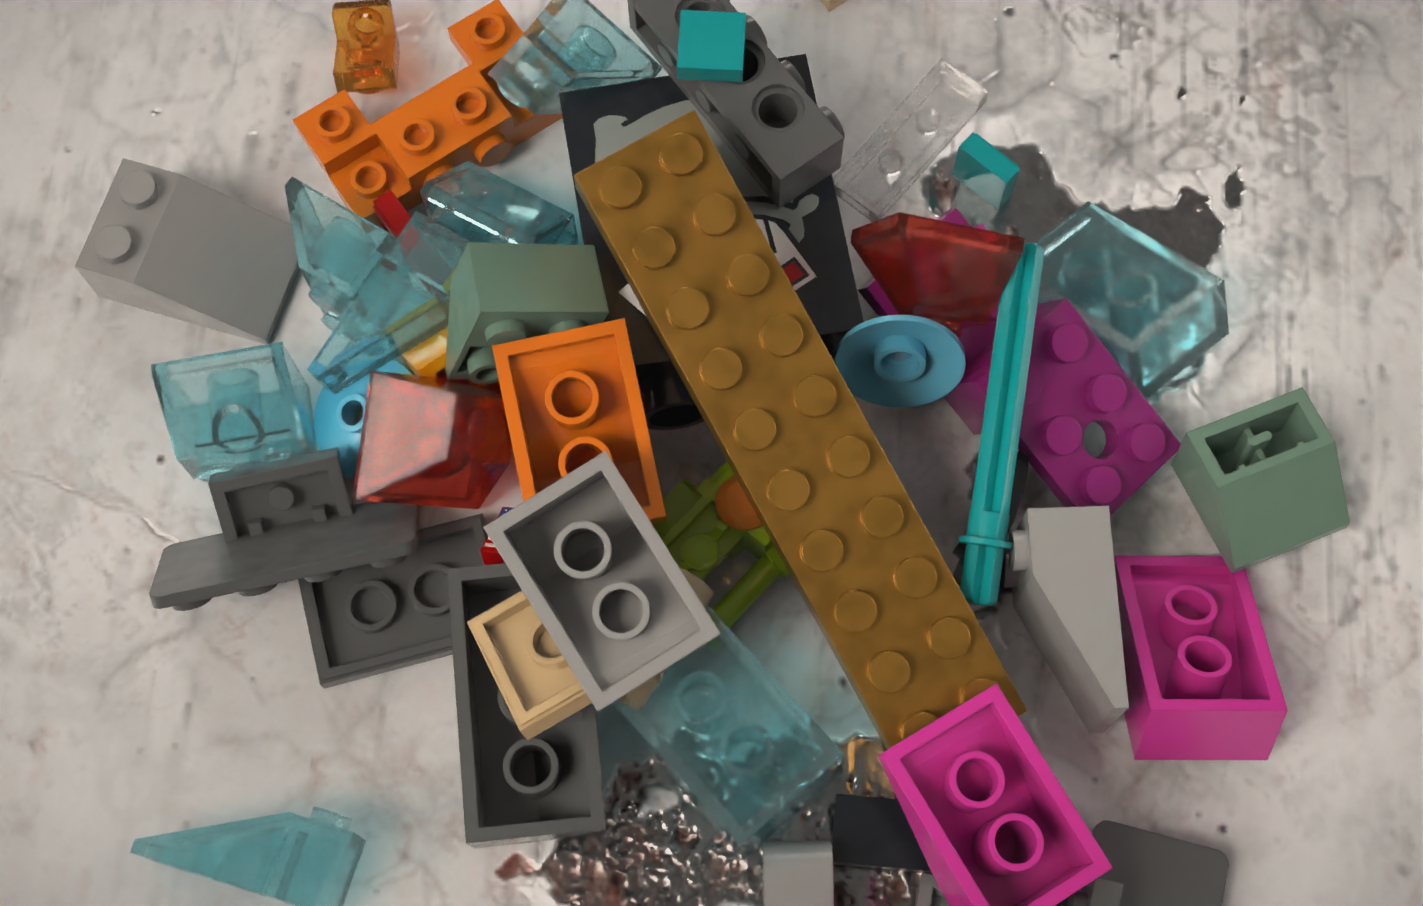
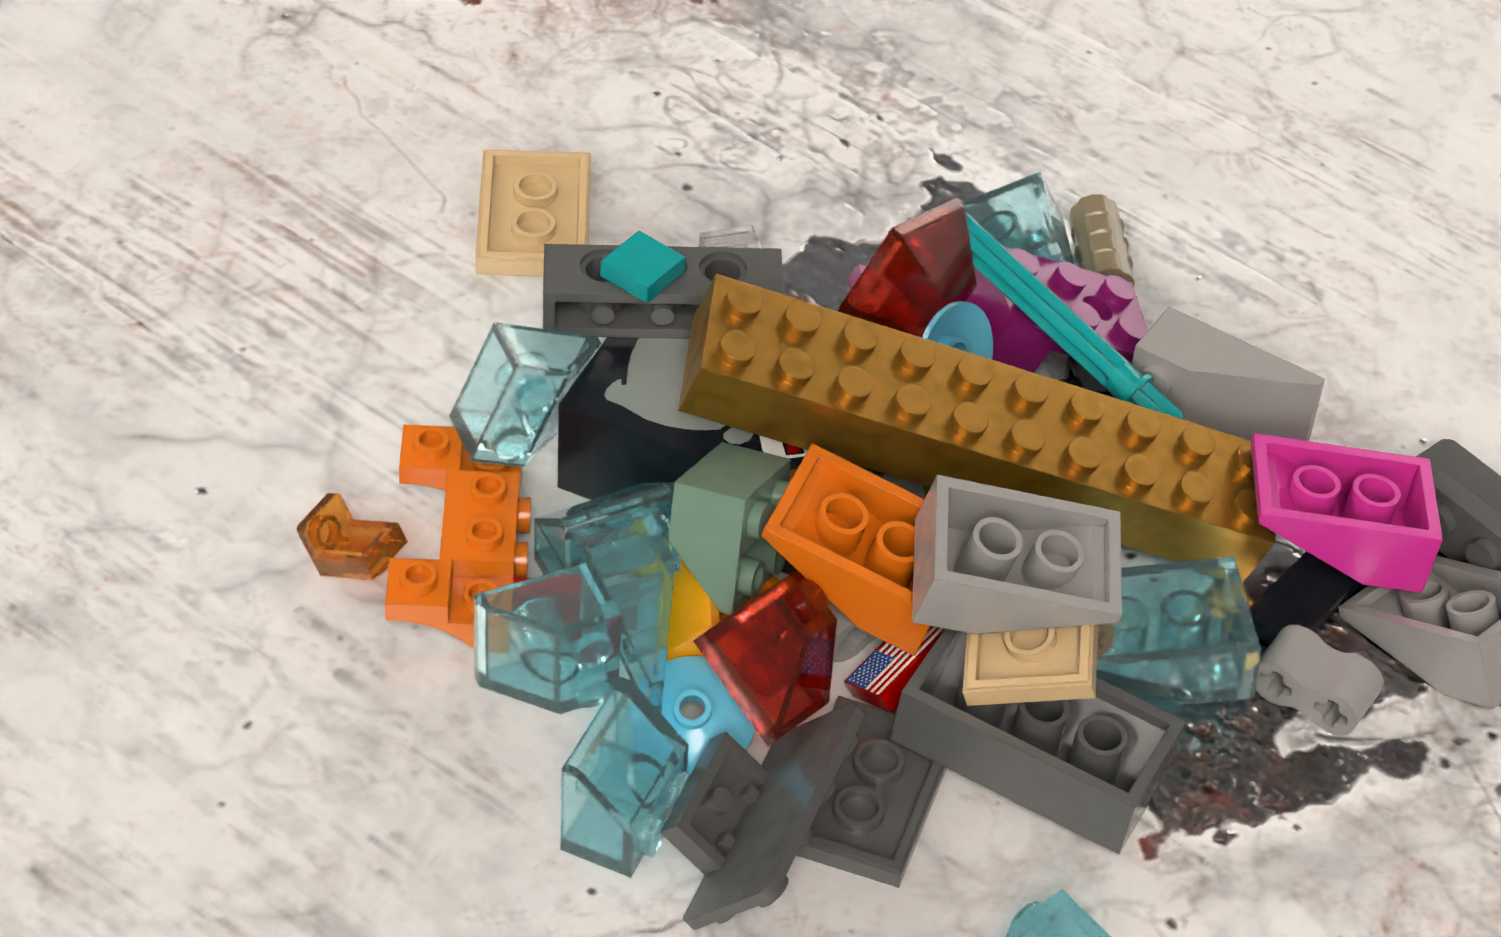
camera: 60 degrees left, 25 degrees down
light grey slope [75,158,312,345] -> none
teal tile [952,132,1020,210] -> none
dark pink slope [1114,555,1288,760] -> none
sand green slope [1171,387,1350,574] -> none
none -> dark tan axle [1069,194,1135,287]

